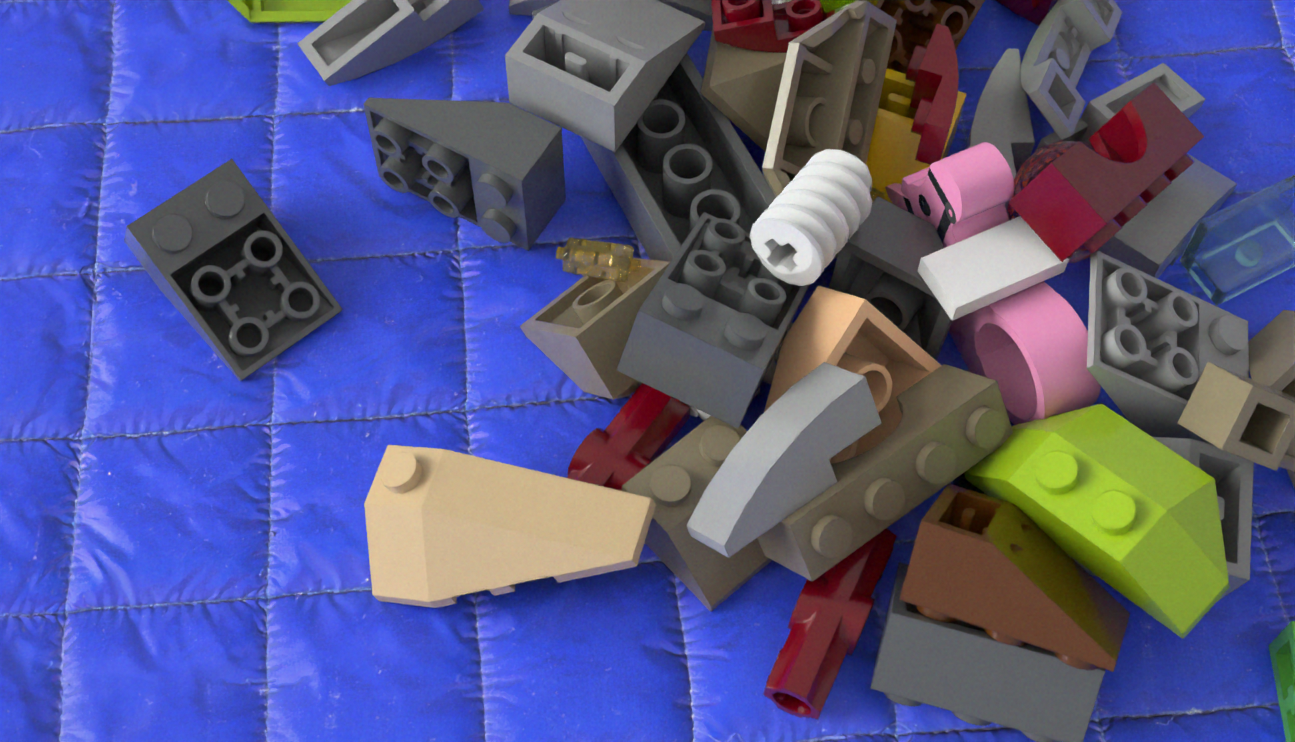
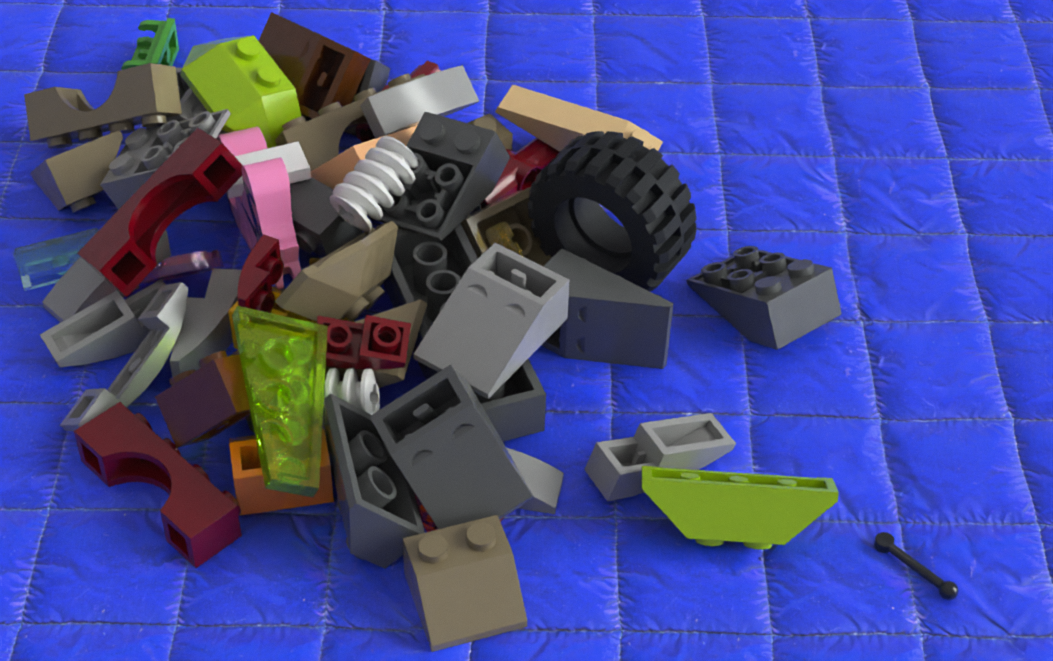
camera: 175 degrees left, 15 degrees down
none -> black tyre [528,131,697,291]

